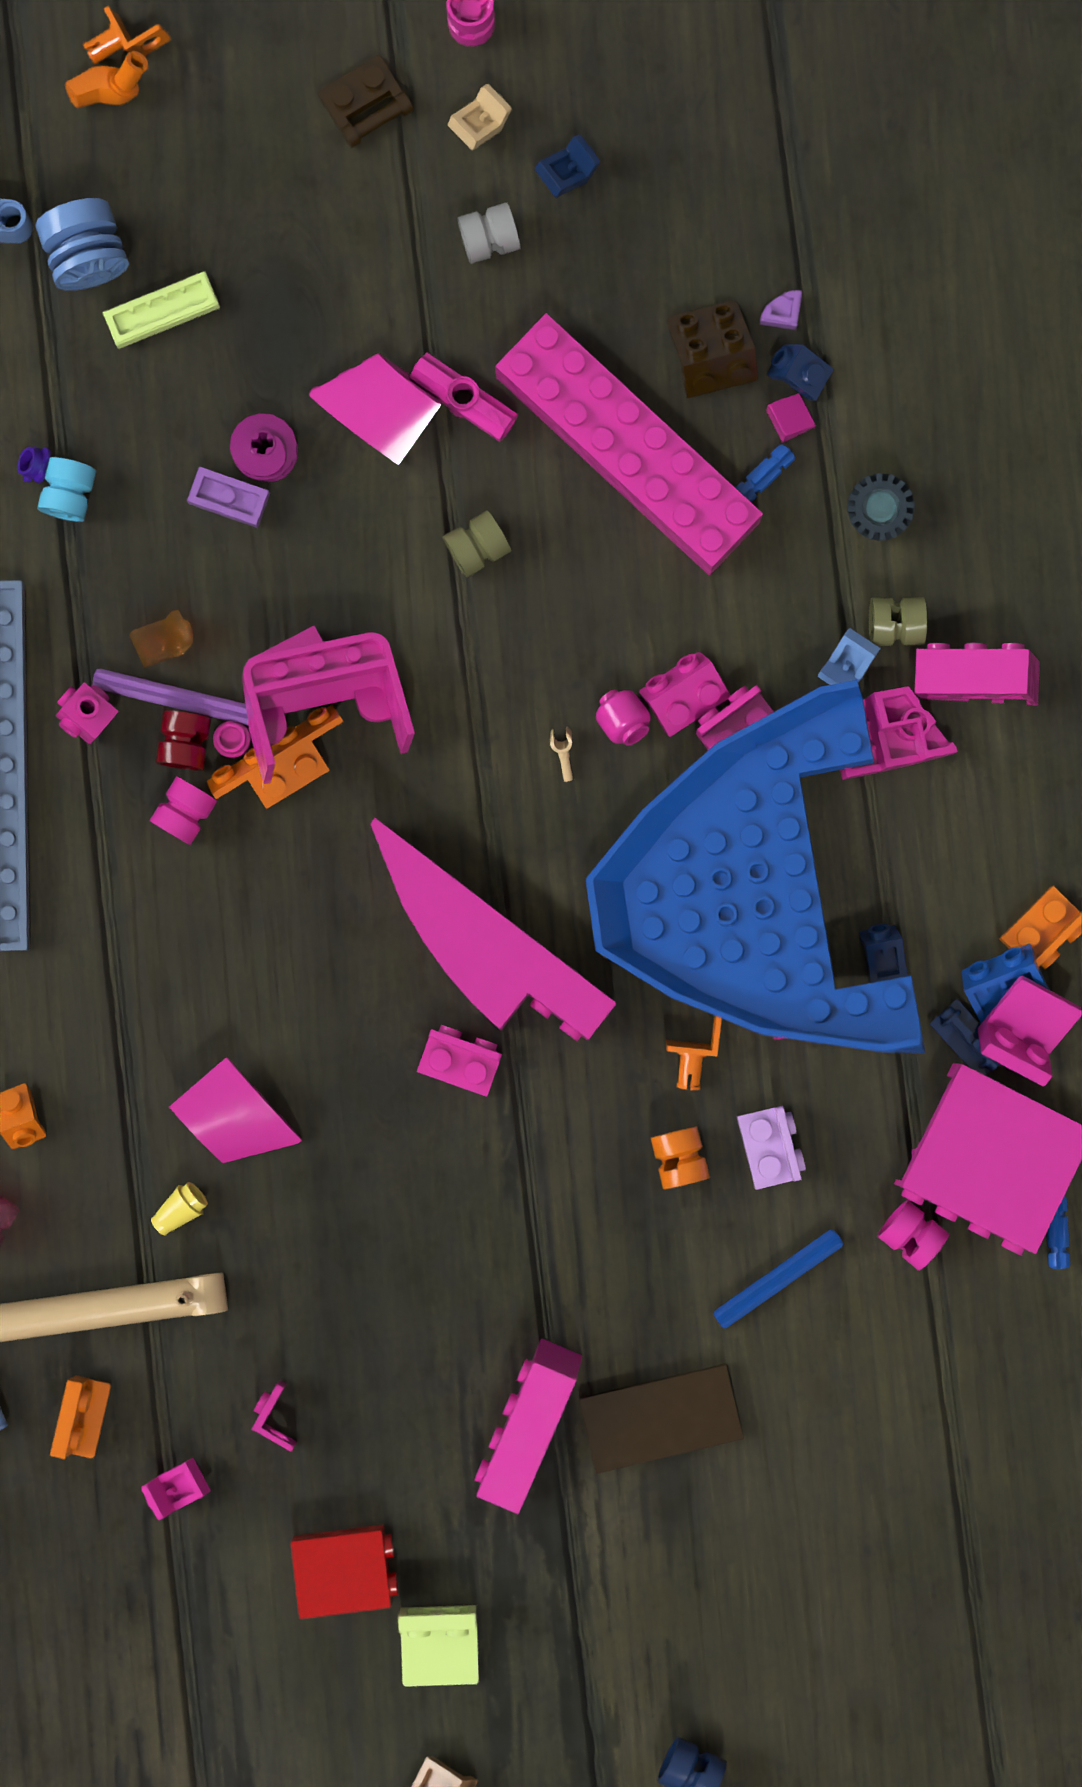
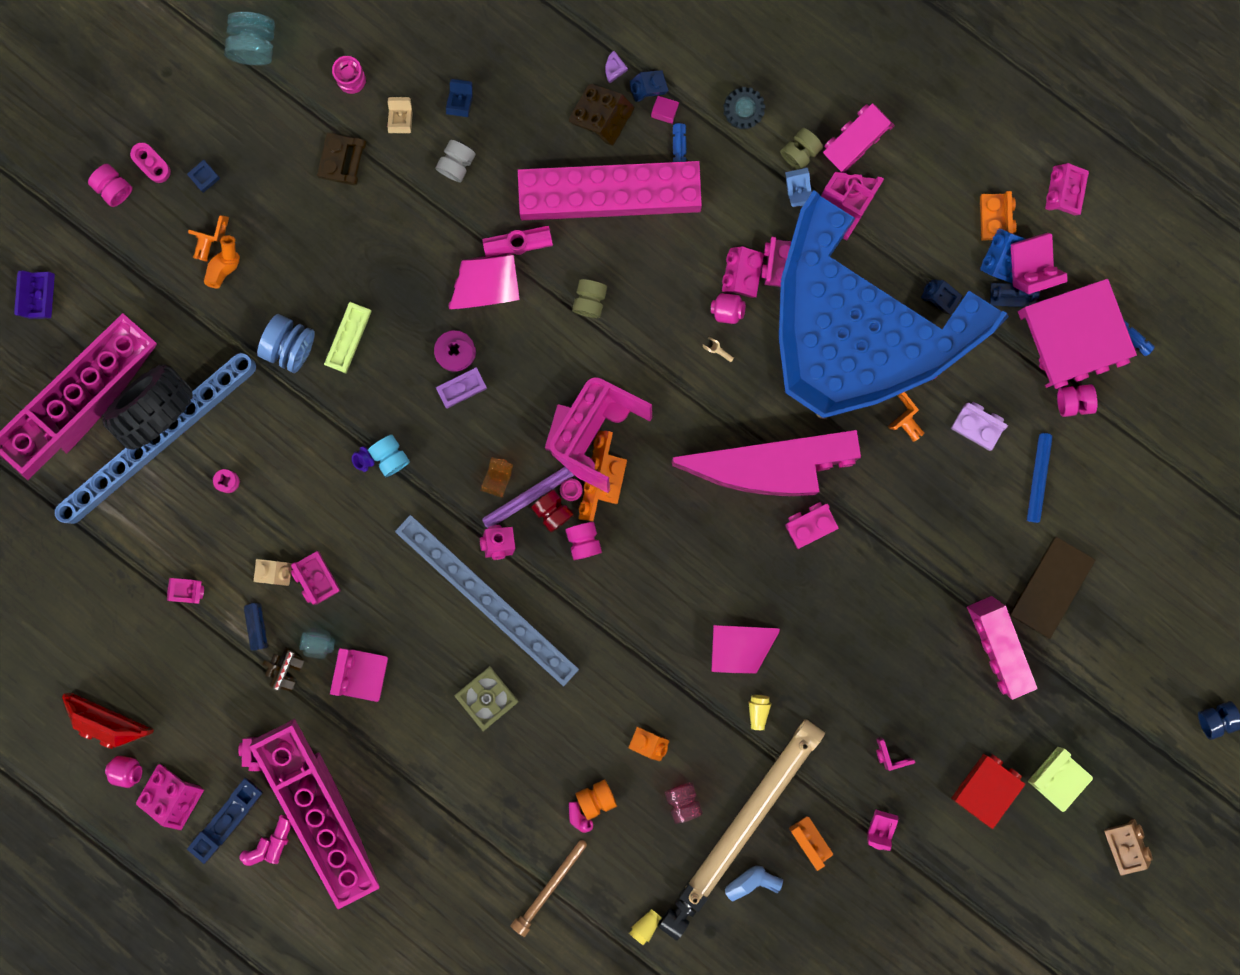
camera: 45 degrees left, 0 degrees up
orange wheel [650,1126,710,1189] -> none

